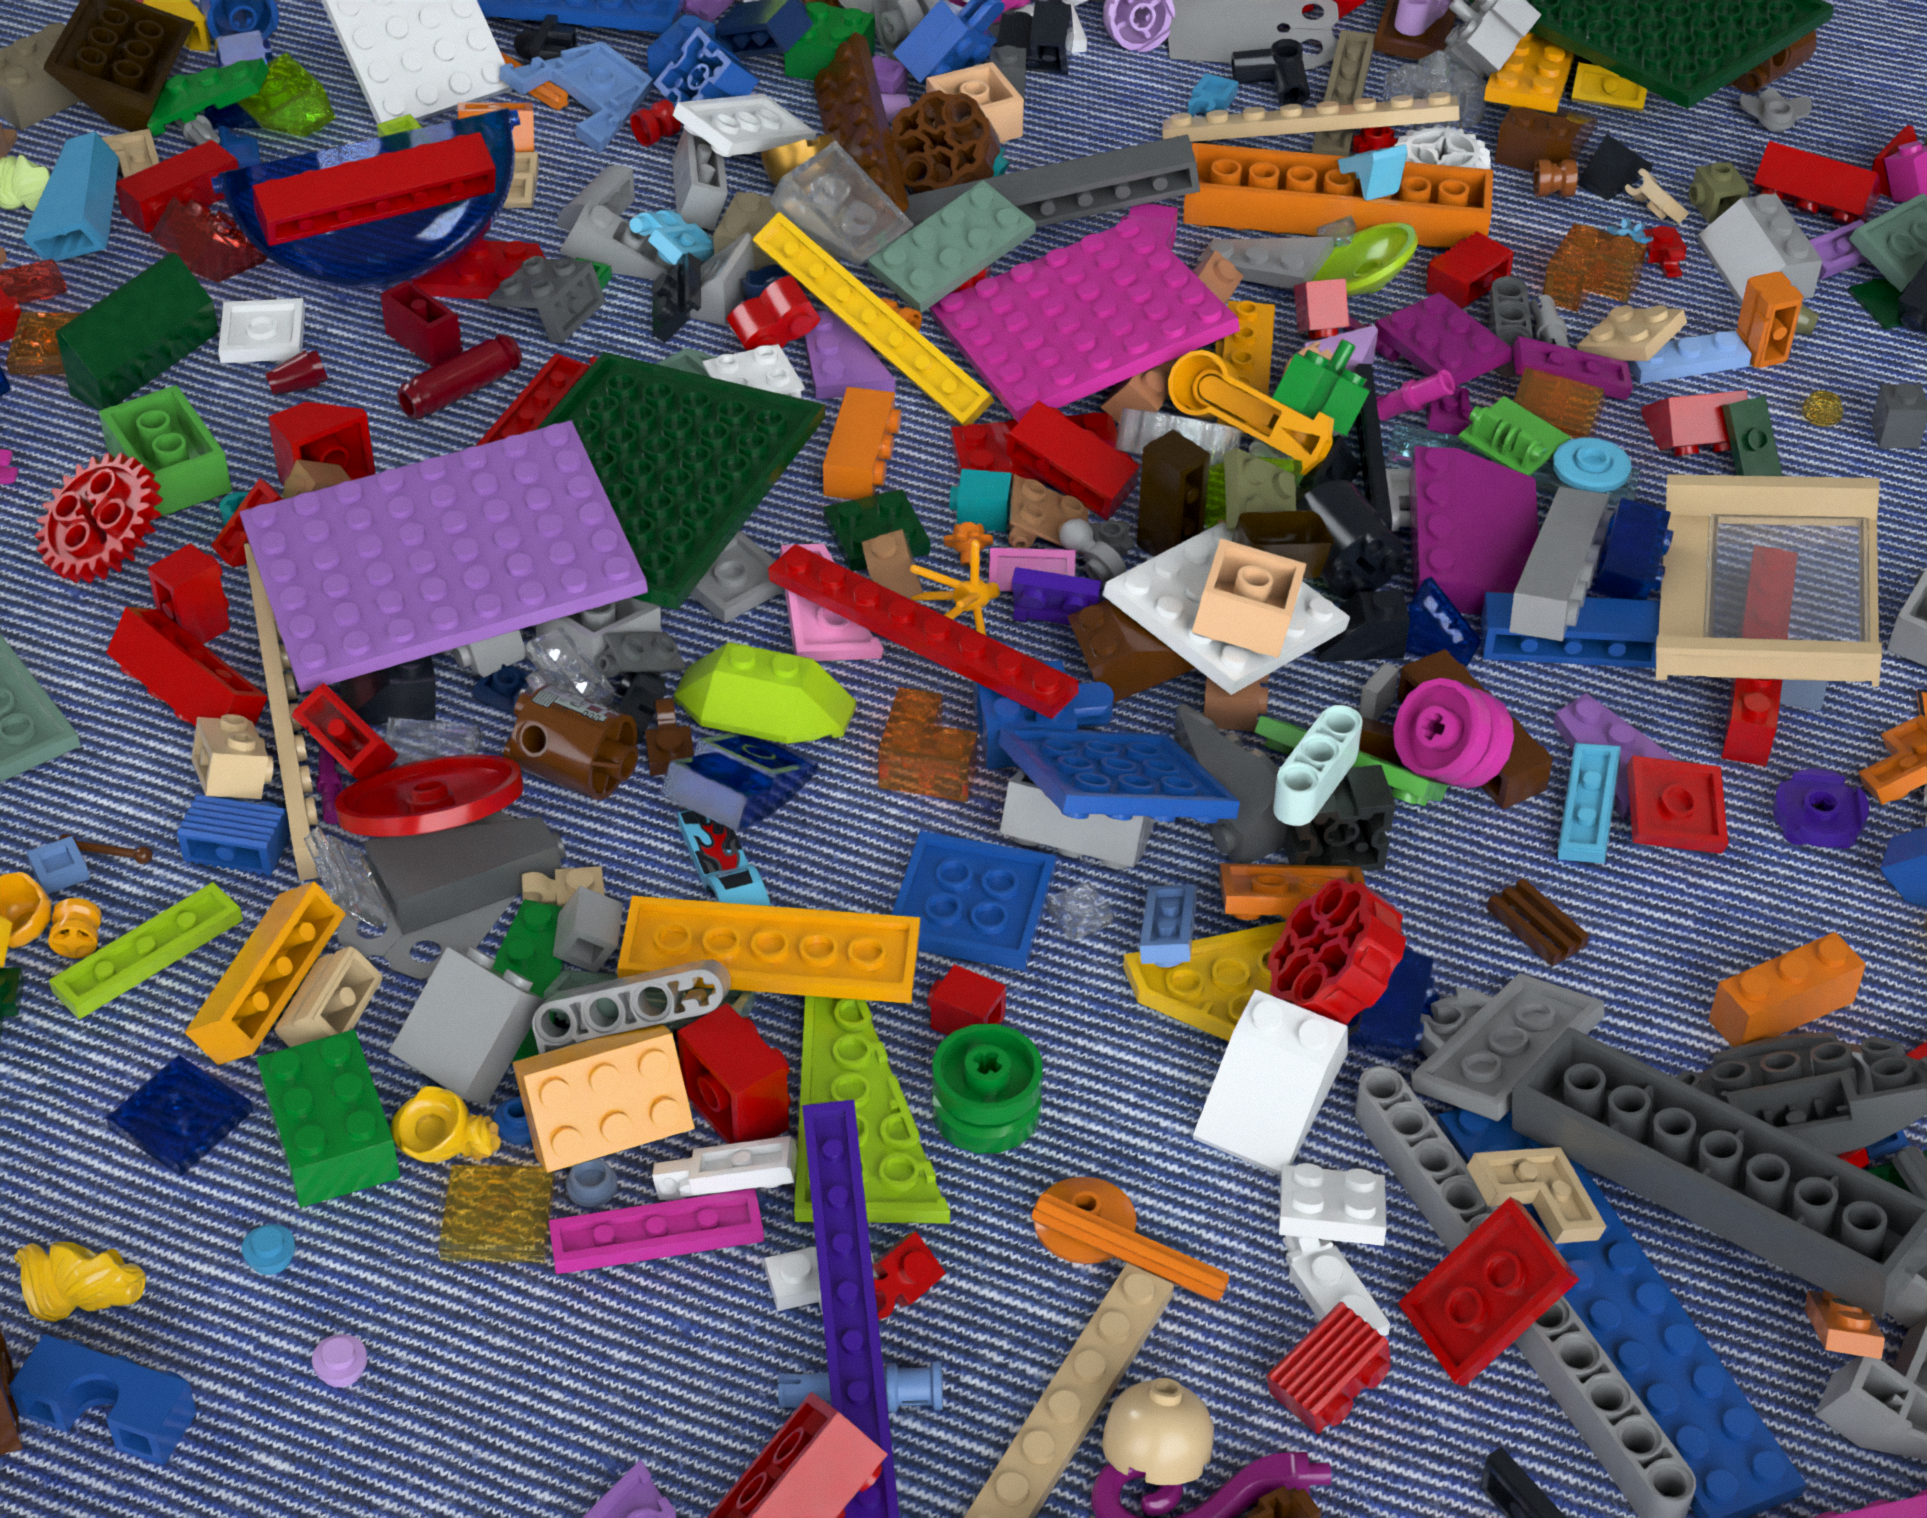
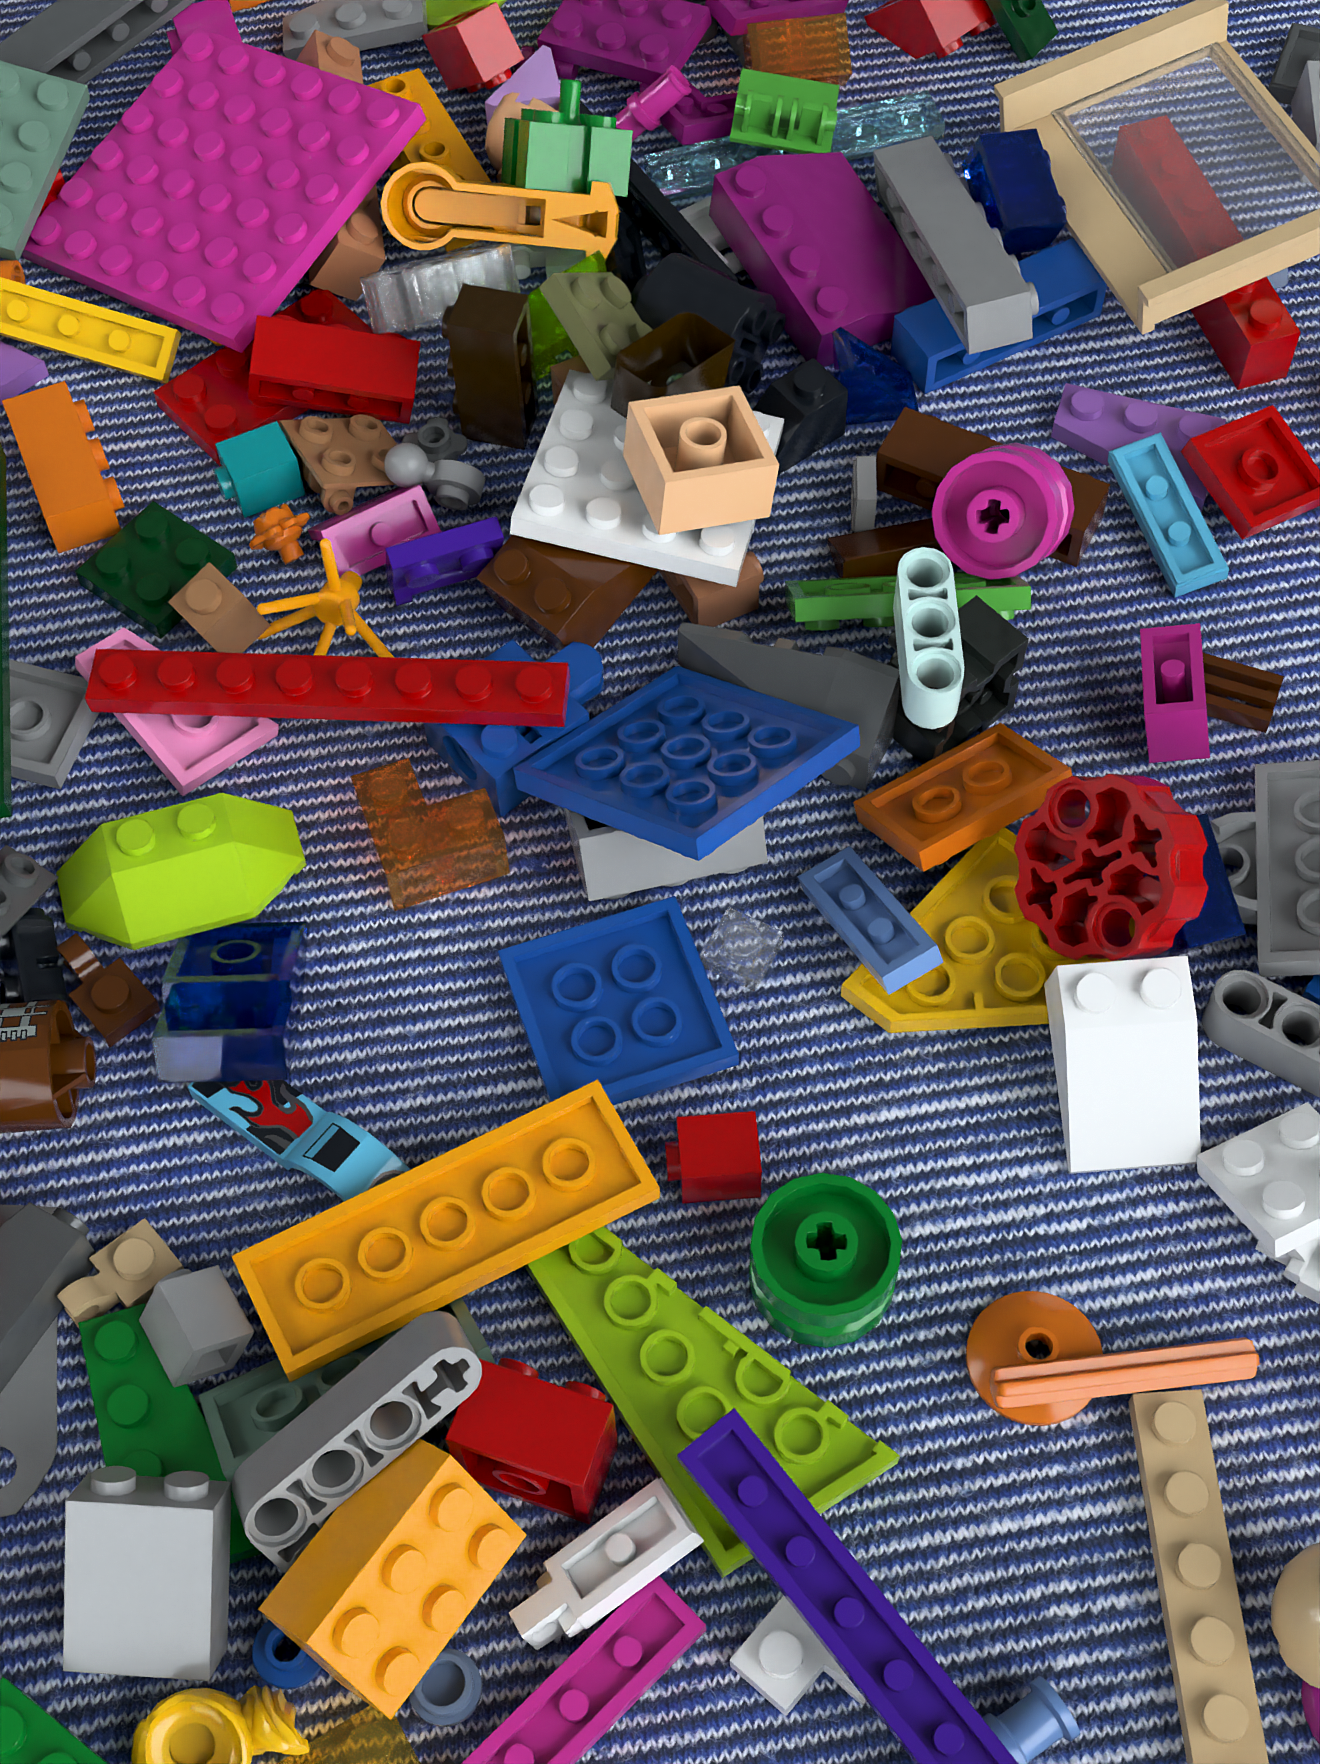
camera: 30 degrees left, 15 degrees up
red plate [872,1231,946,1320] -> none
medium azure wheel [1553,437,1631,493] -> none
none -> dark pink slope [1140,623,1210,763]

